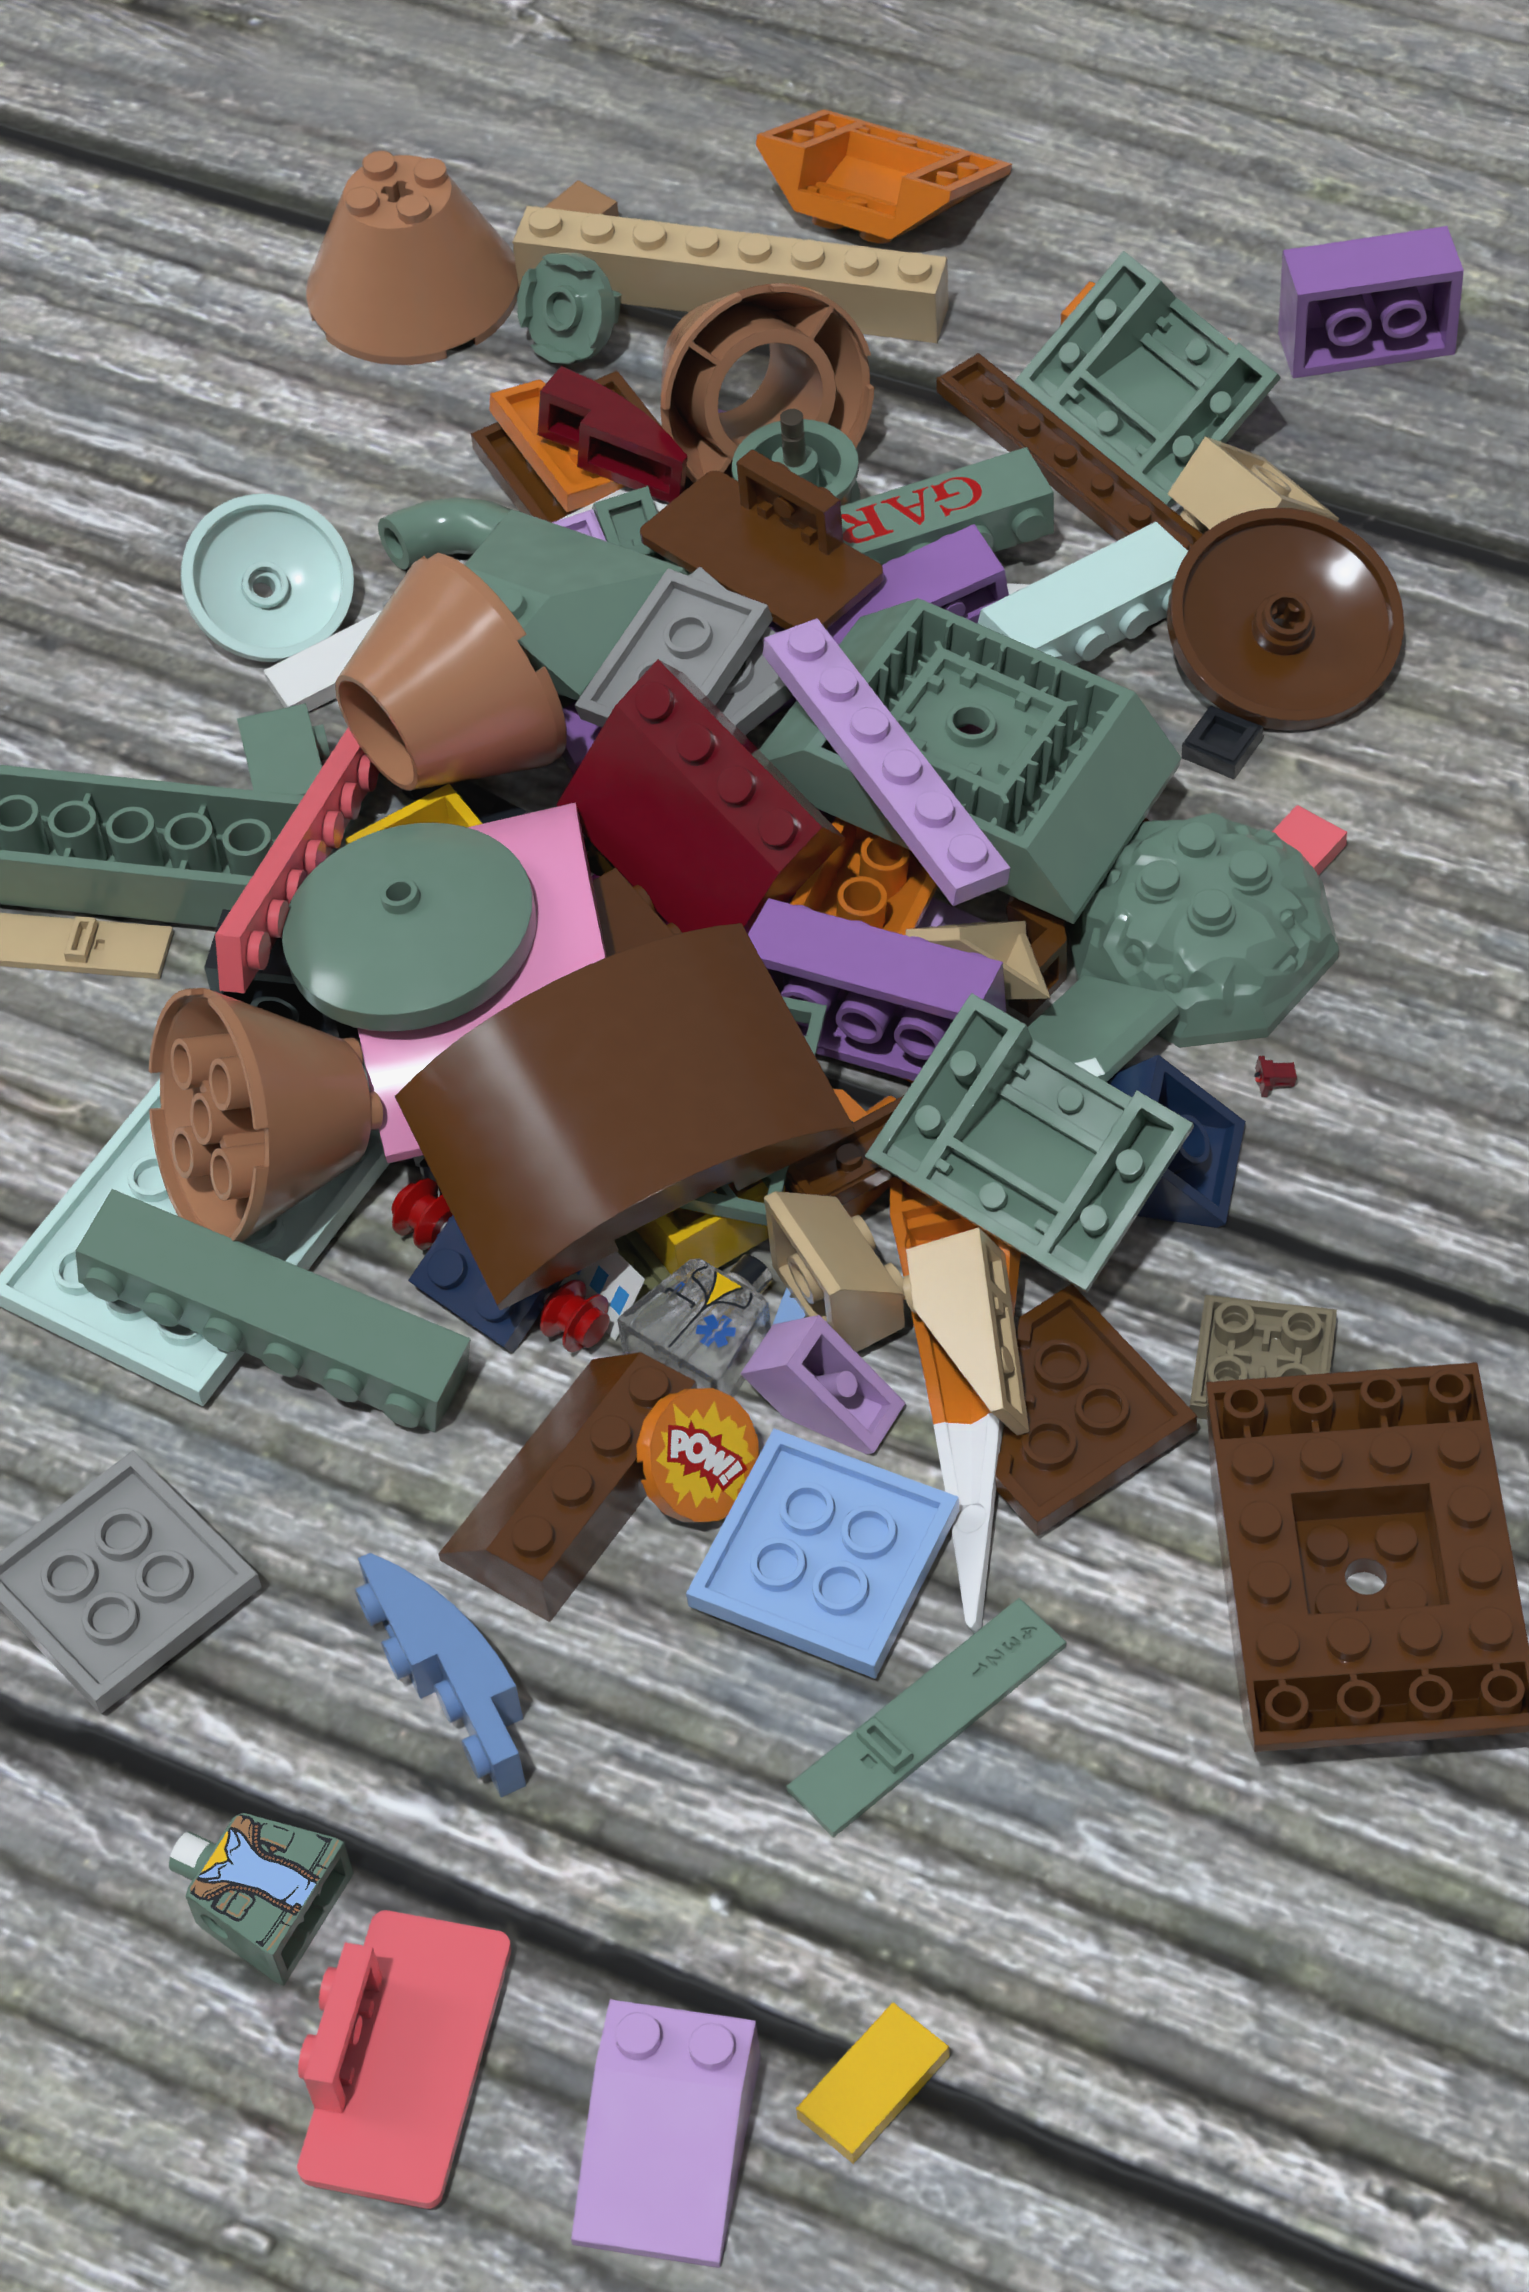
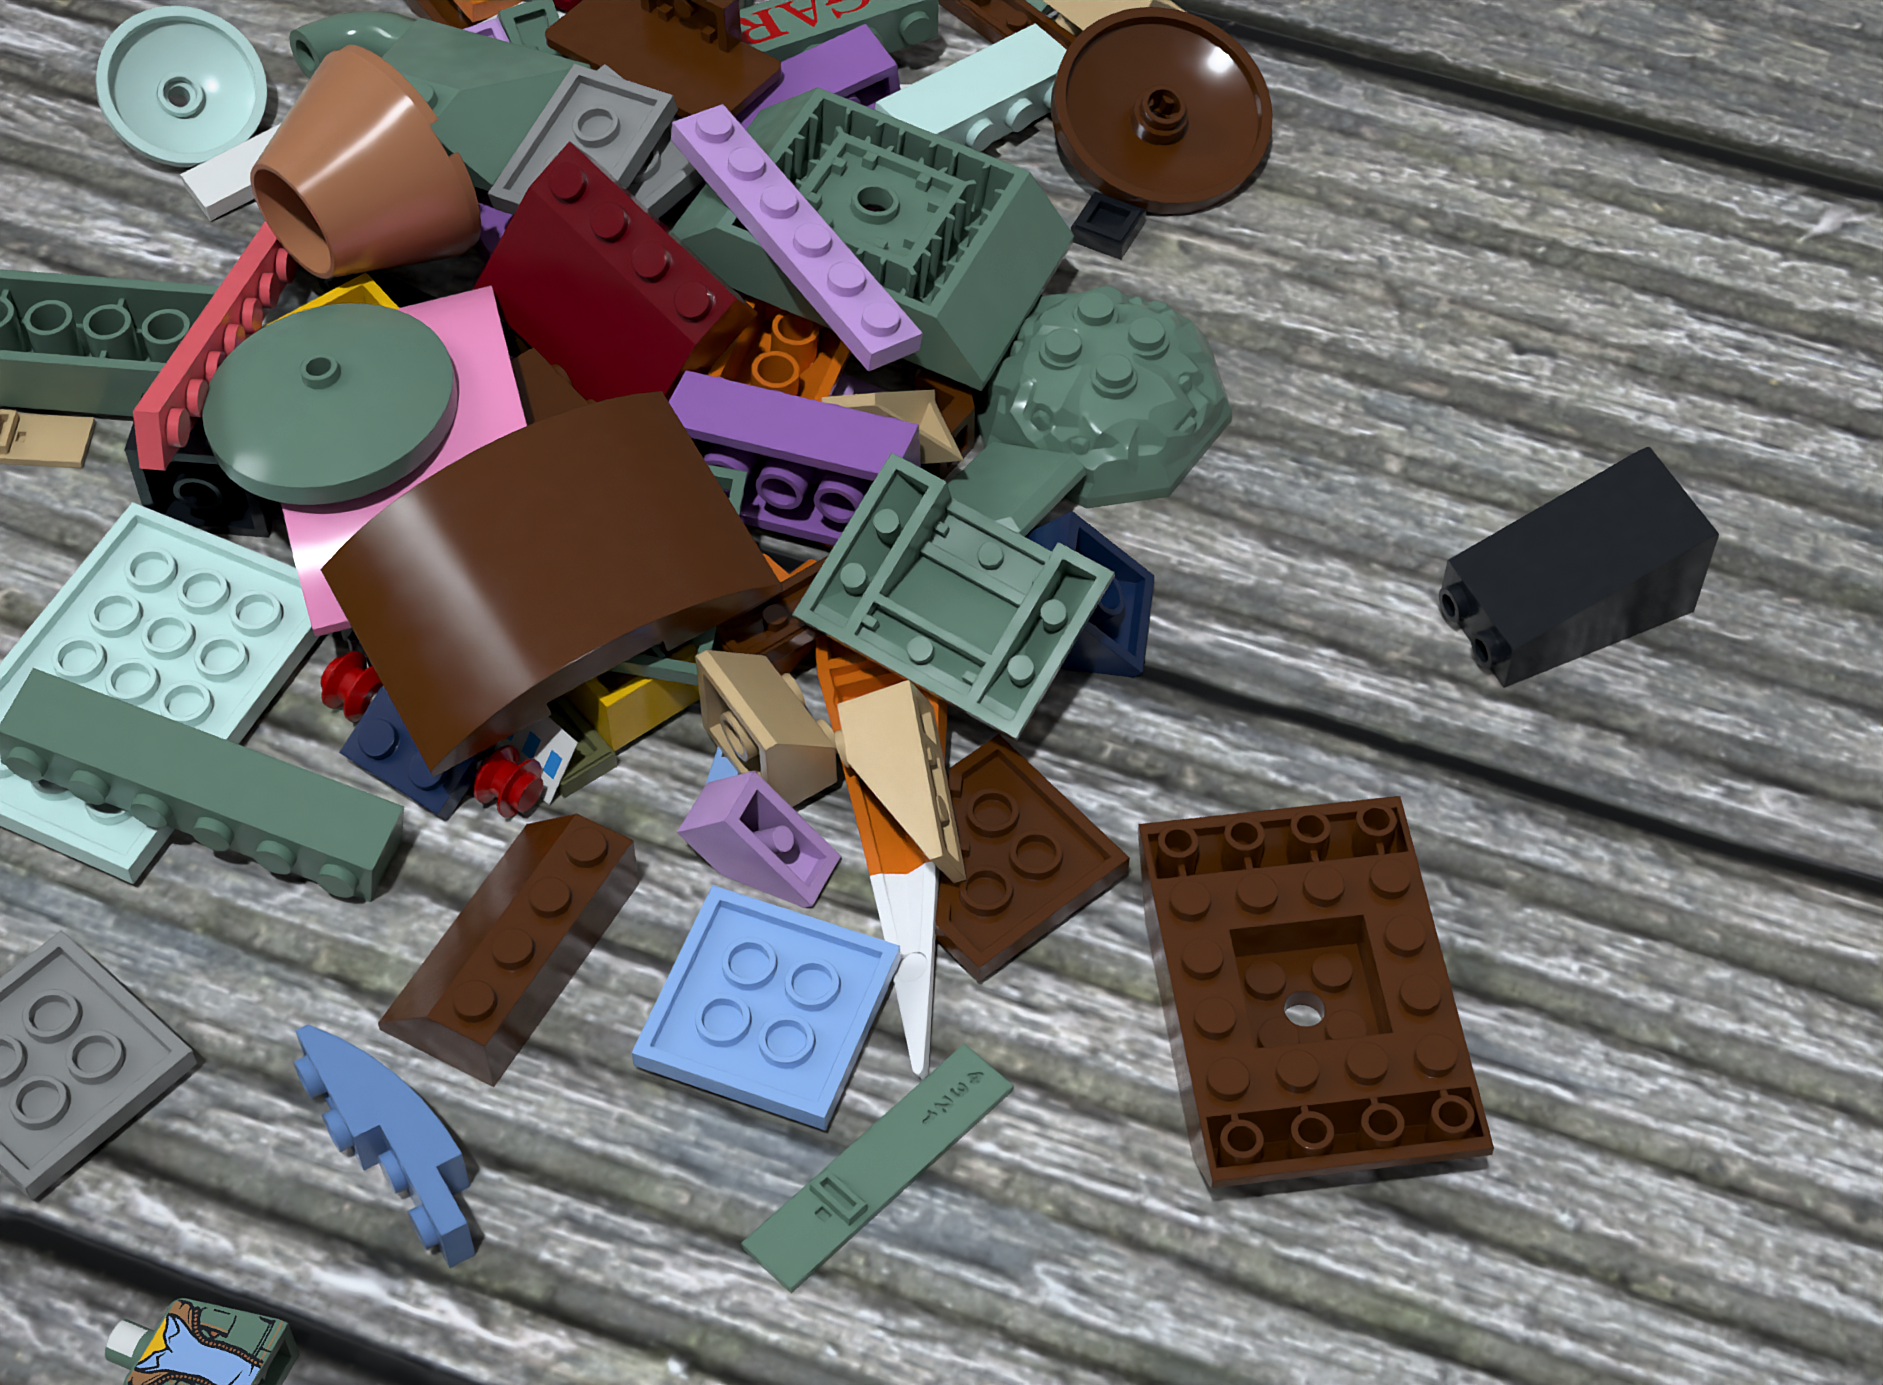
camera: 10 degrees left, 0 degrees up
nougat cone [148,988,383,1243] -> none
sand green brick [237,703,330,795] -> none
clear torso [617,1254,773,1397] -> none
tile [636,1388,759,1522] -> none
dark tan tile [1190,1295,1337,1420] -> none
dark red piece [1254,1056,1297,1097] -> none
coral tile [1272,805,1347,876] -> none

